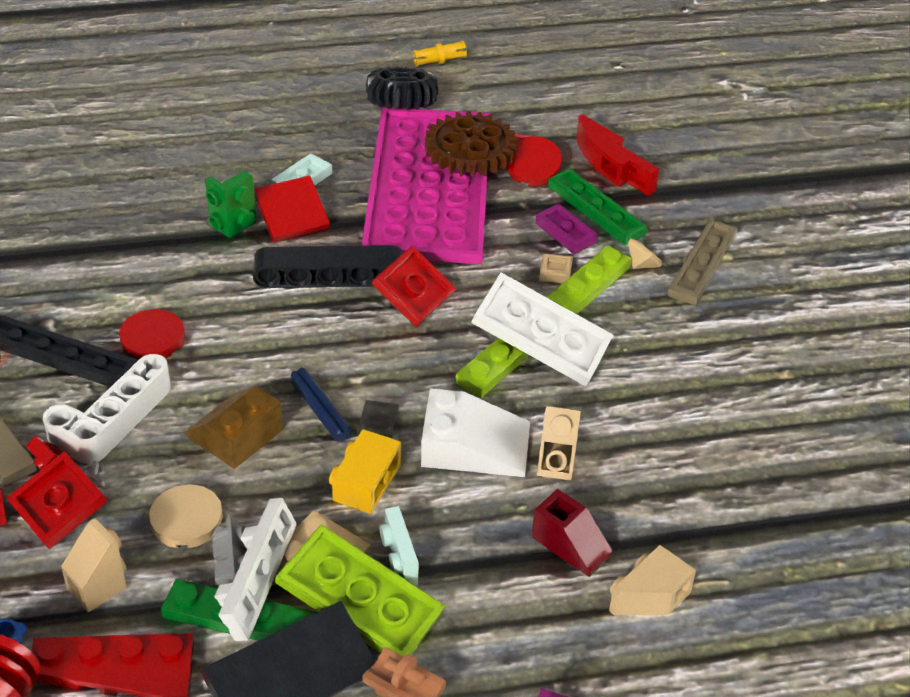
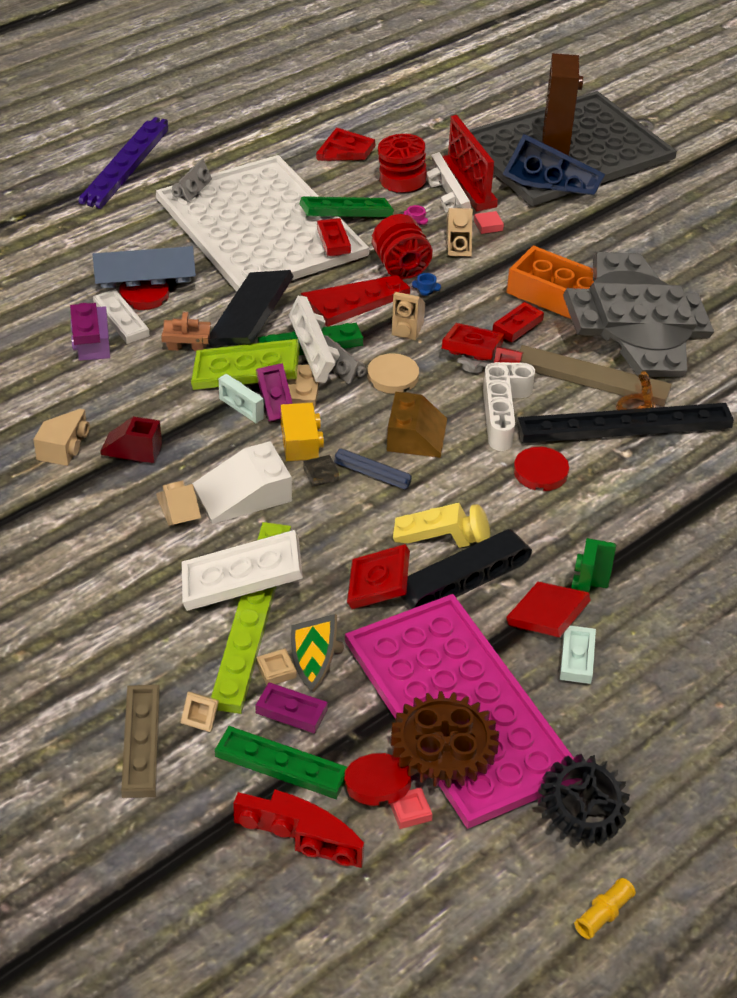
camera: 150 degrees right, 0 degrees up
none -> magenta plate [256,363,293,422]
none -> shield [291,614,344,692]
none -> light yellow piece [393,503,490,548]

